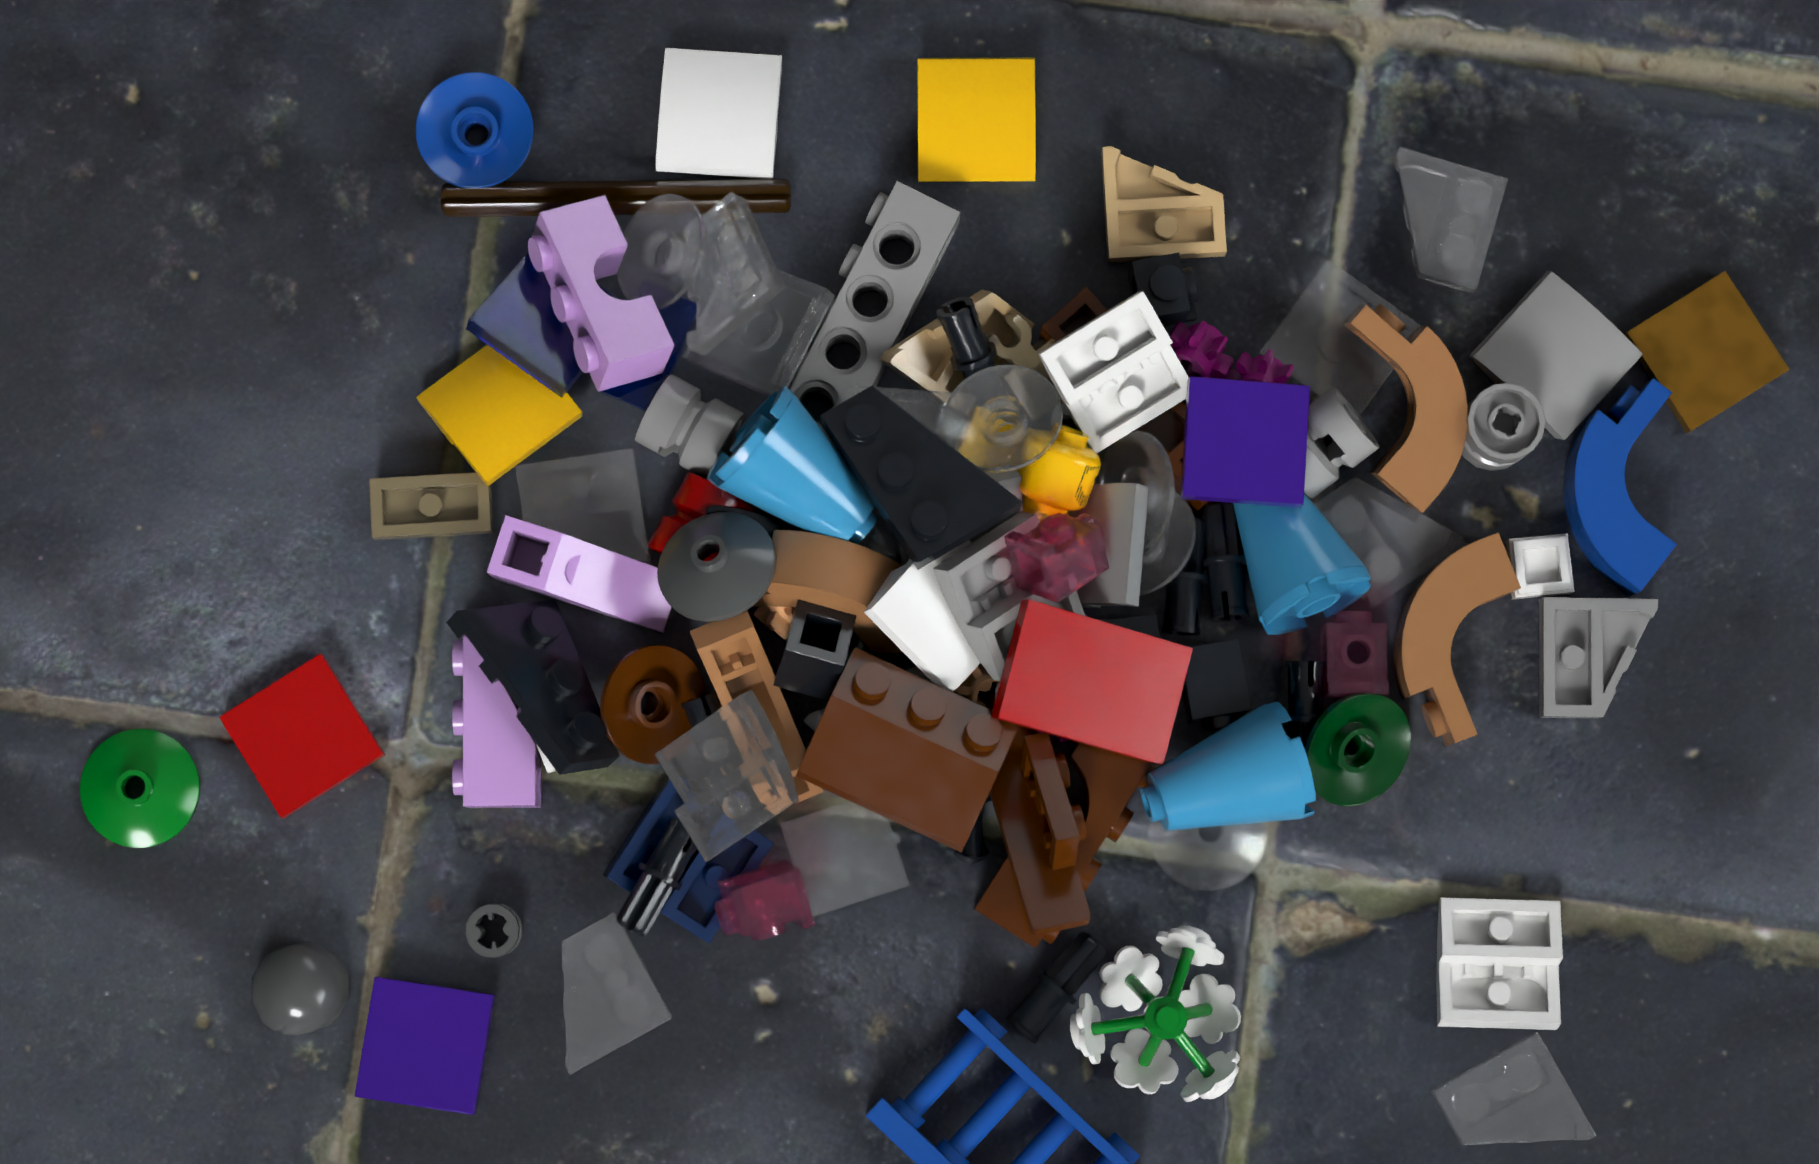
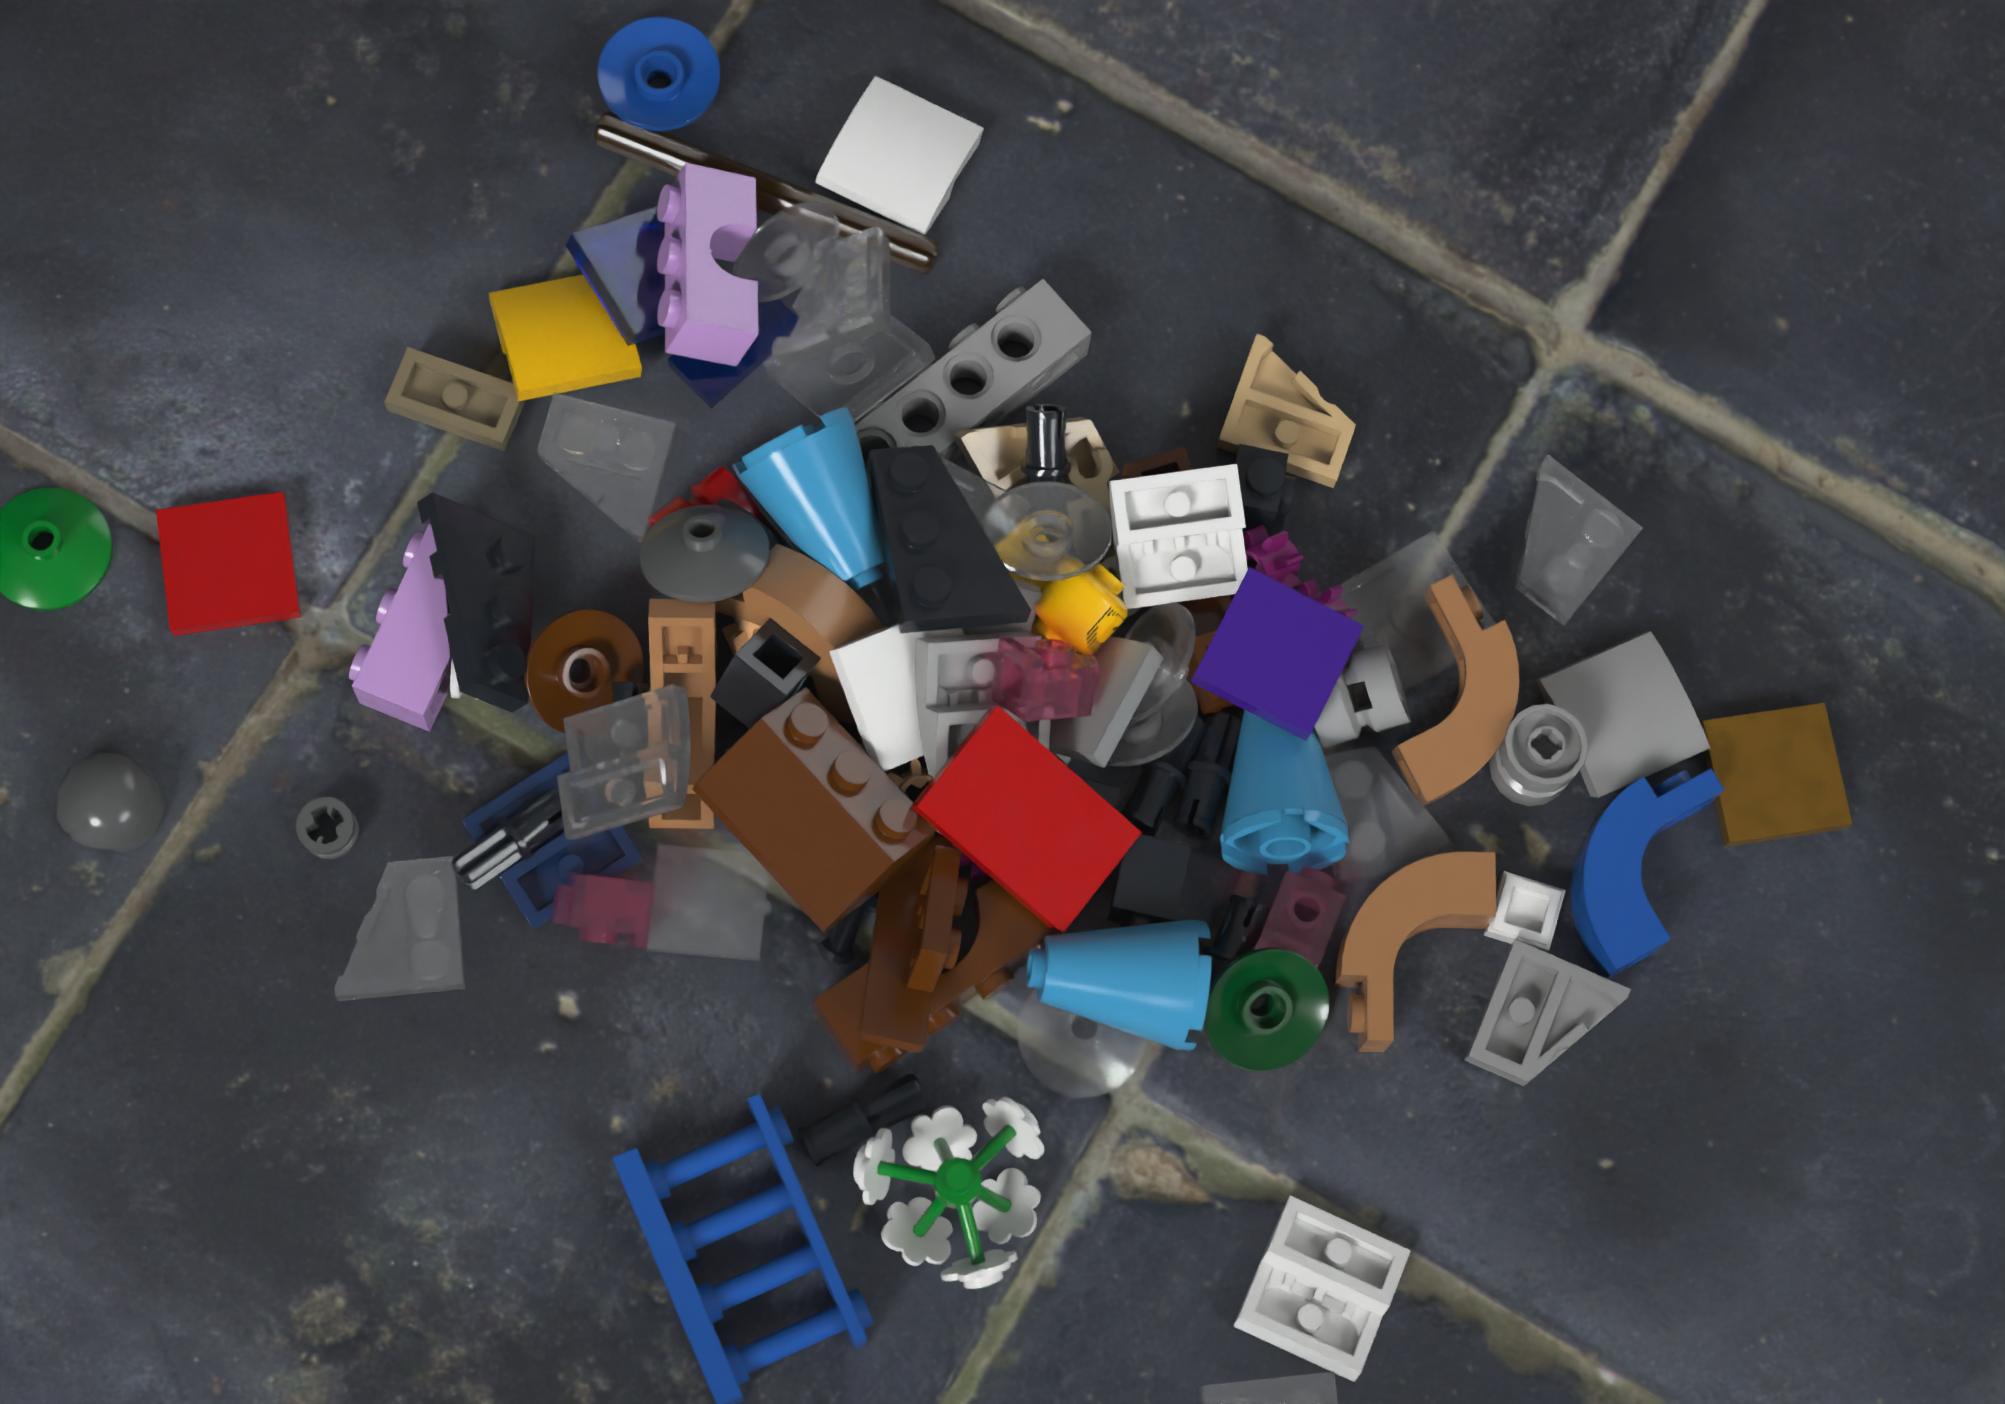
camera: 15 degrees right, 10 degrees down
dark purple tile [354,977,495,1115] -> none
lavender slope [487,515,672,633] -> none
light grey wheel [635,374,745,481] -> none
yellow slope [917,57,1036,182] -> none

